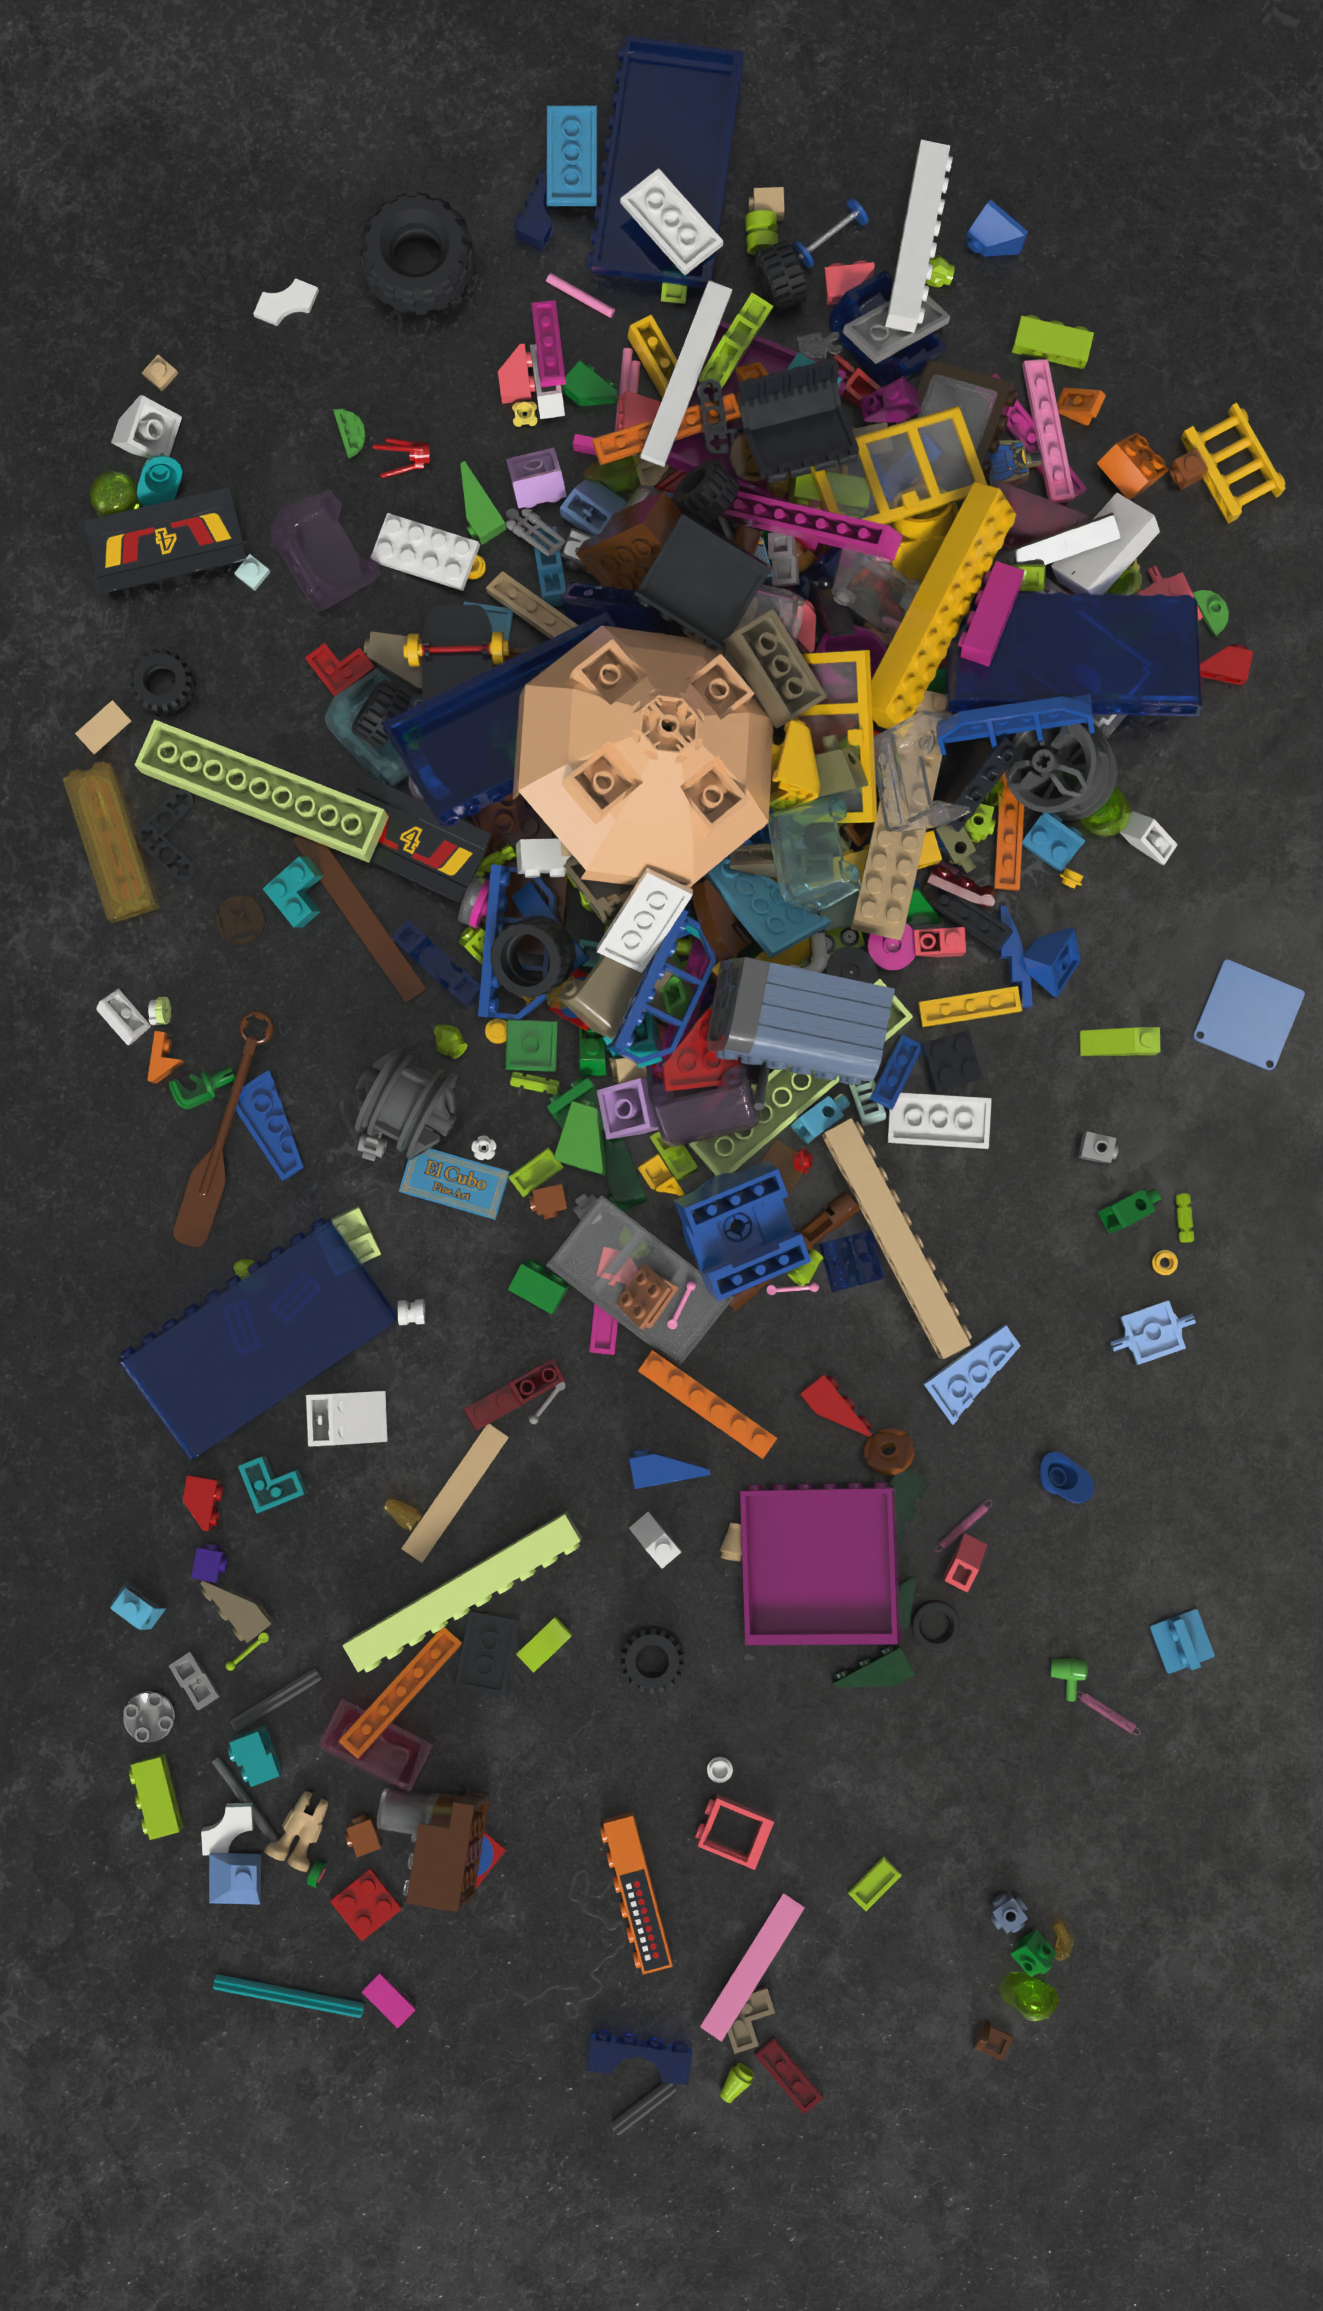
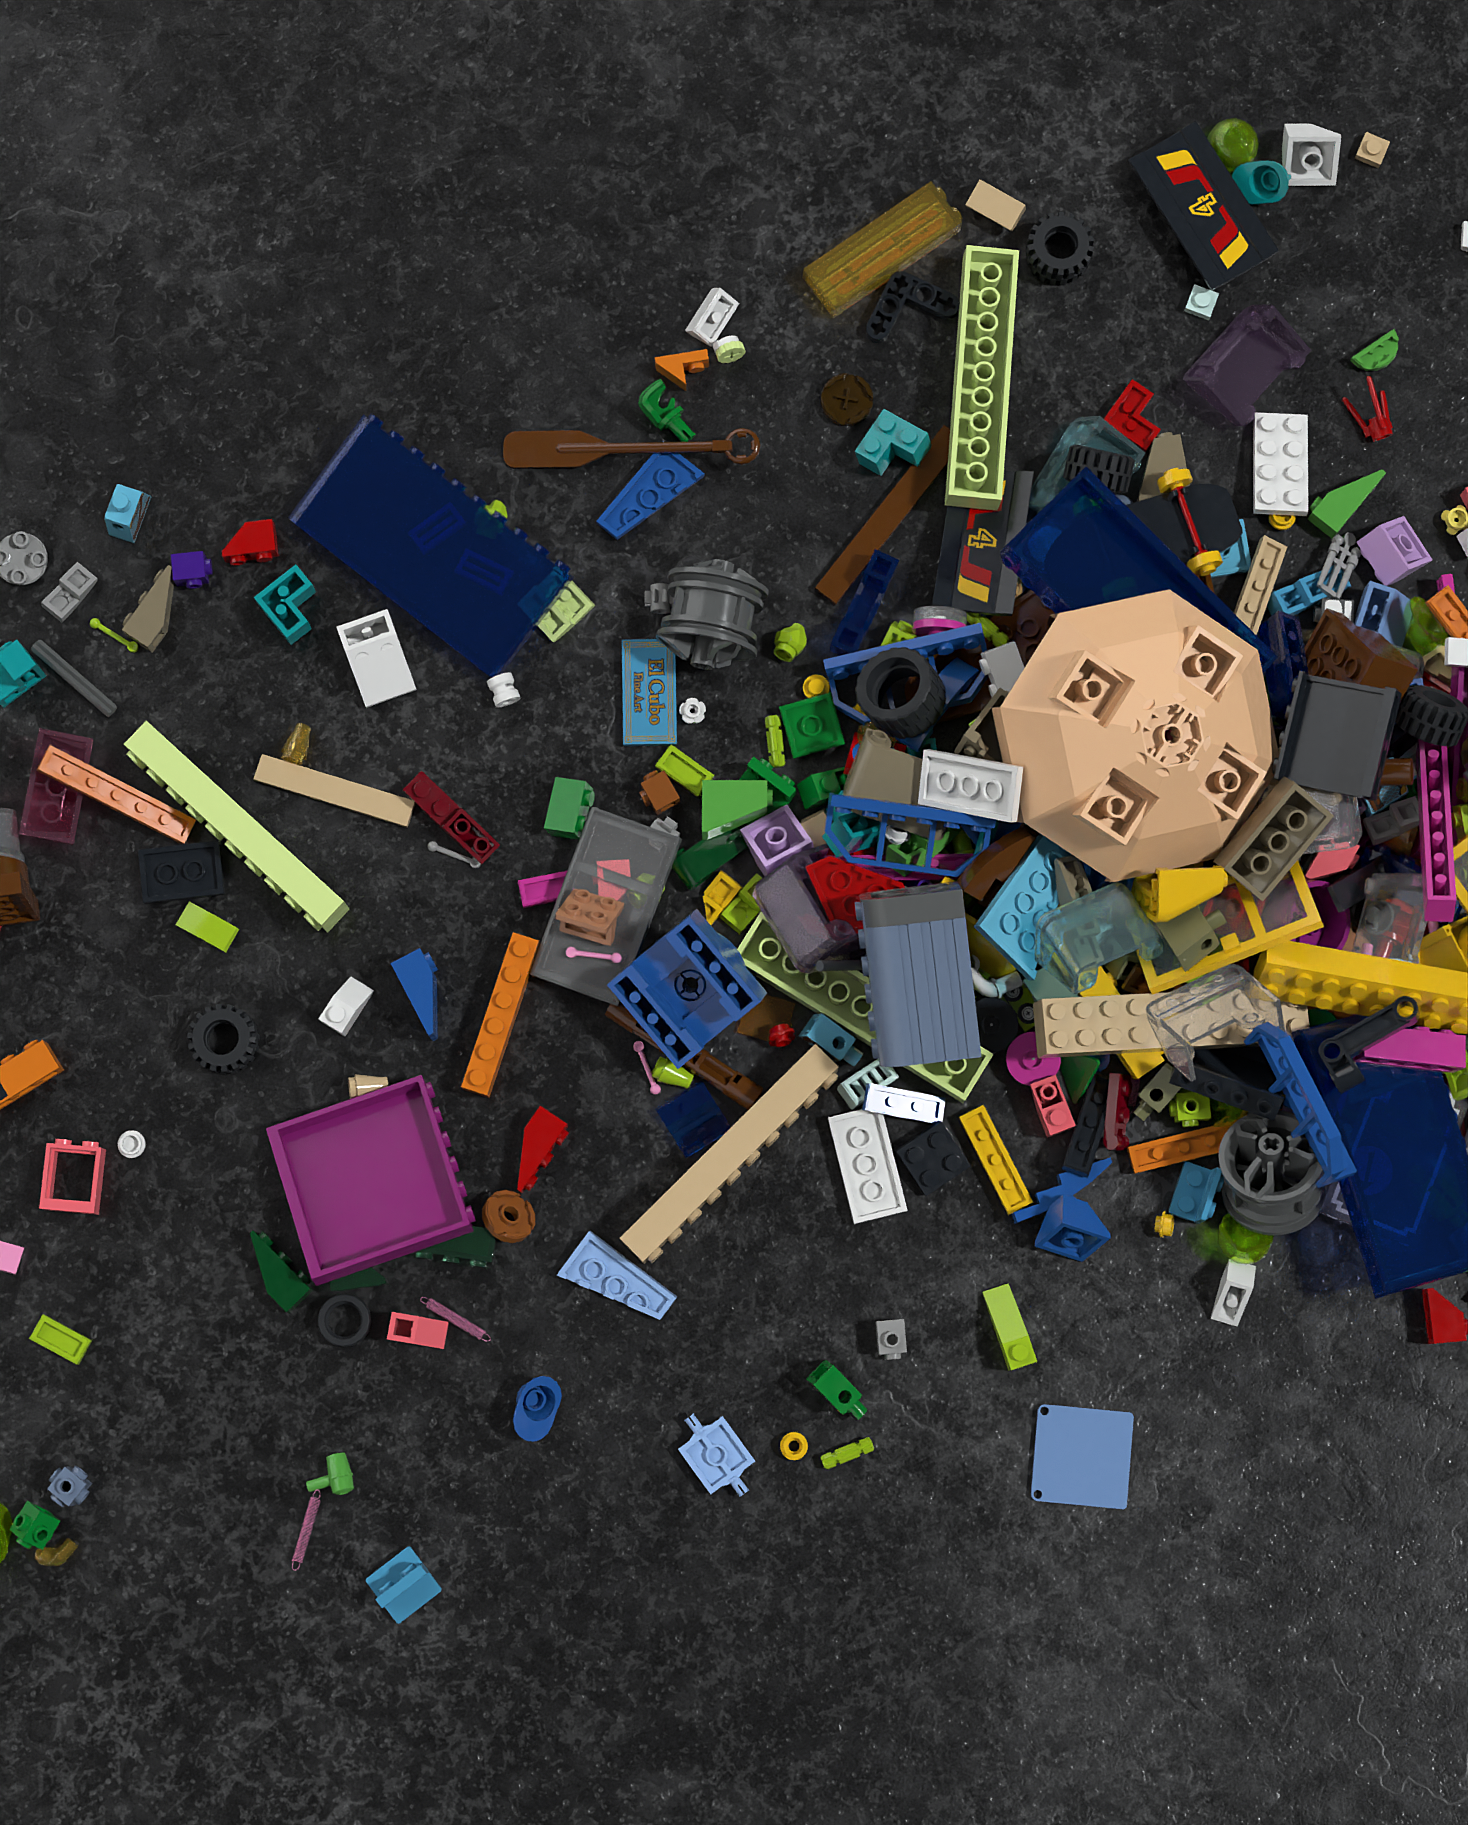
camera: 70 degrees right, 5 degrees down
none -> white plate [885,825,911,845]
none -> black piece [1319,996,1420,1094]

